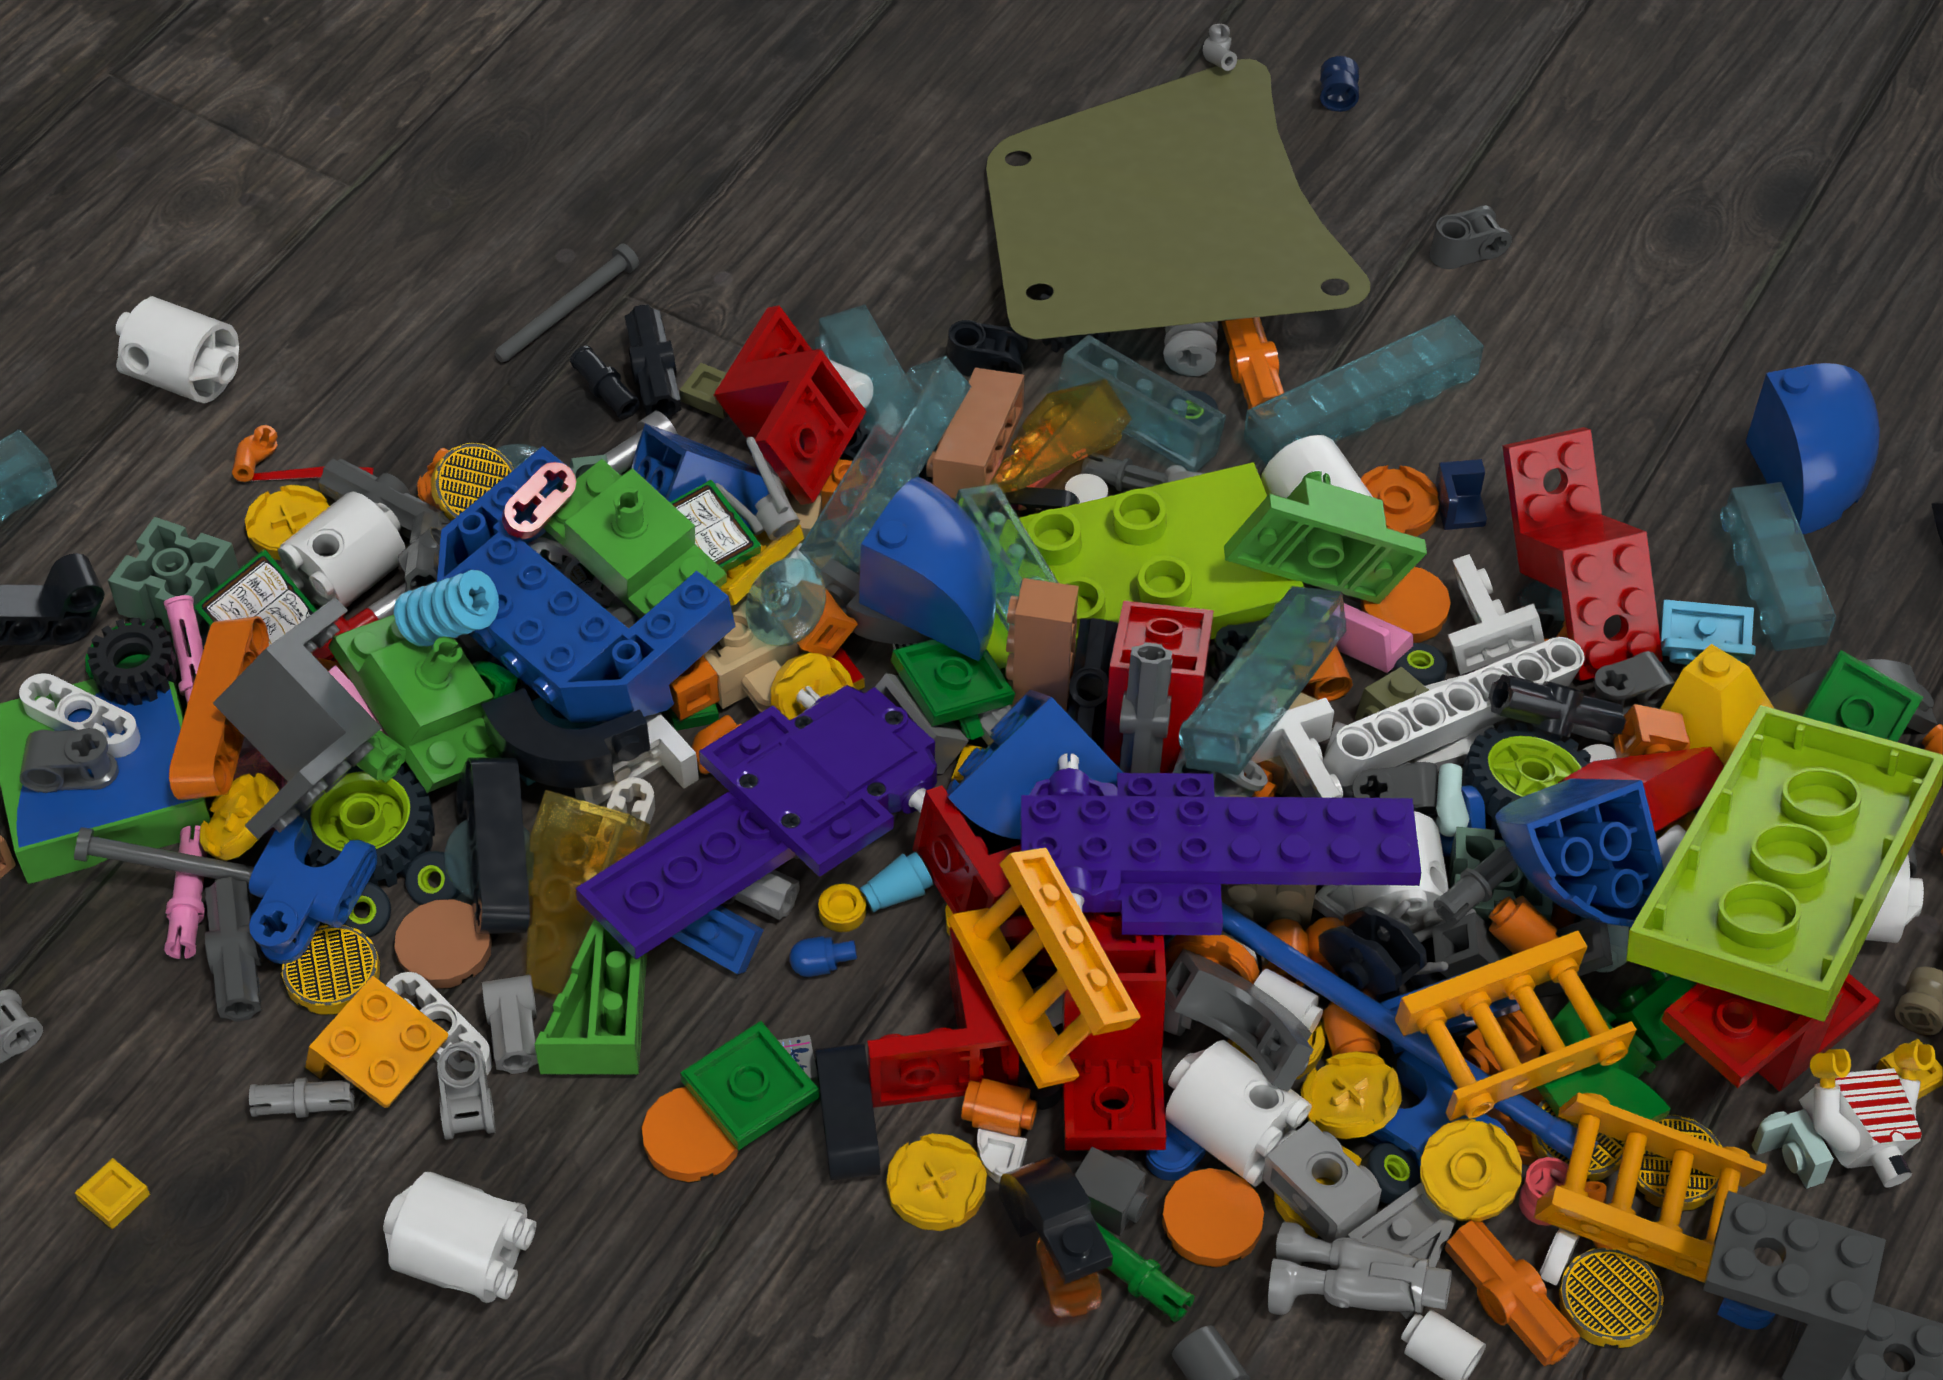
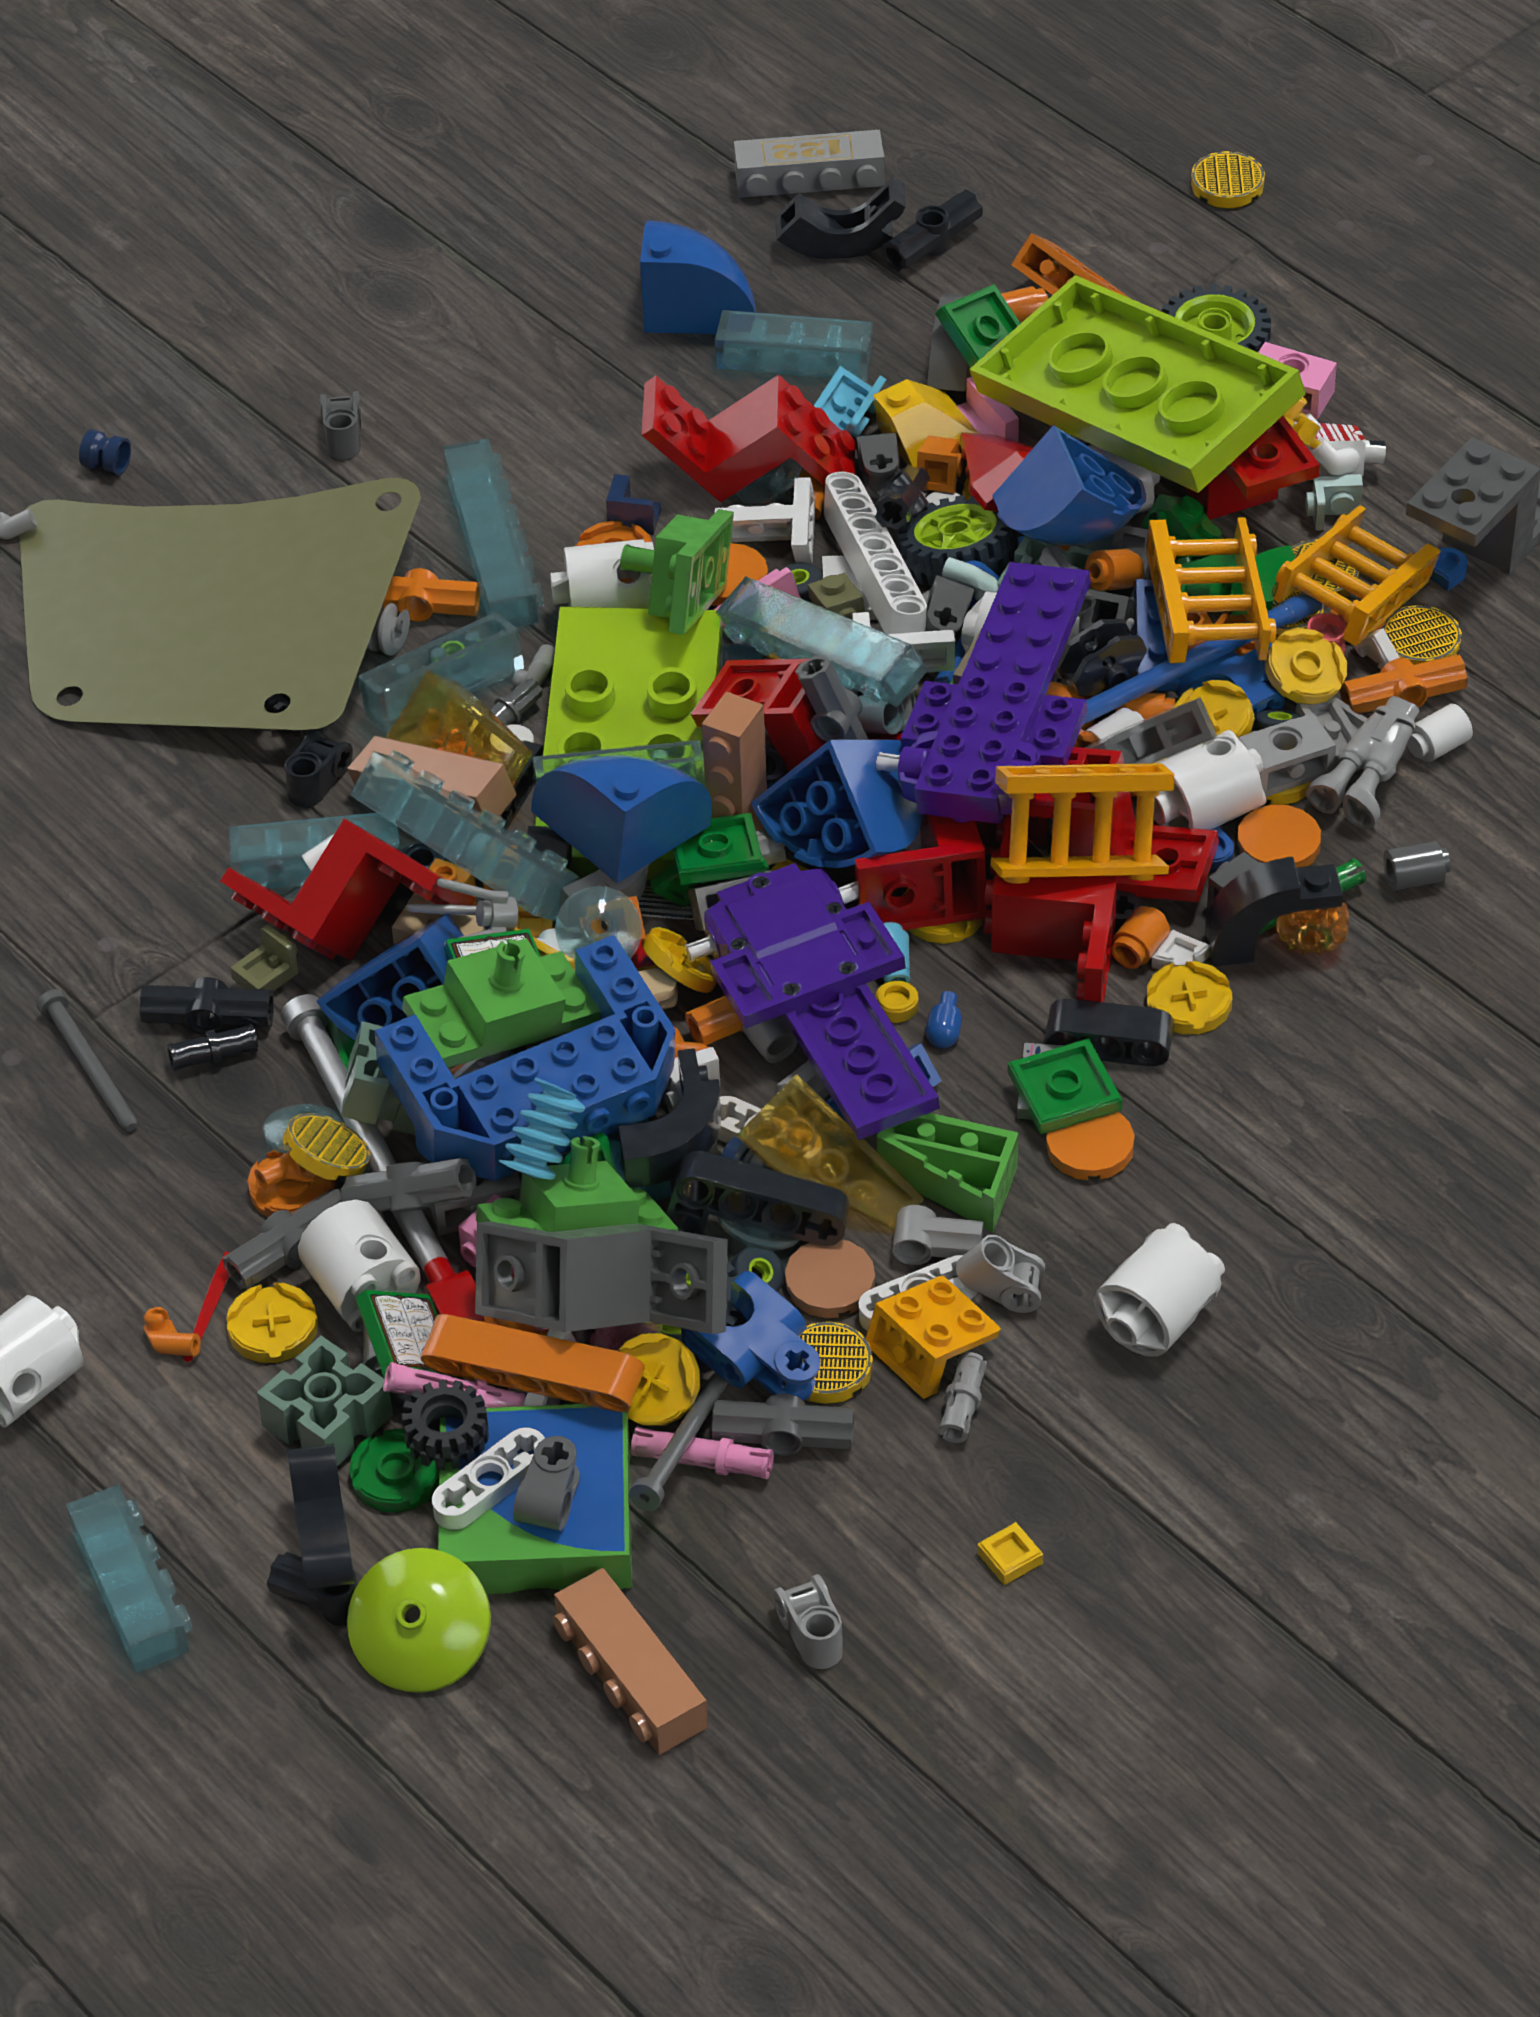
camera: 70 degrees left, 5 degrees down
beam [502,462,576,539] -> none

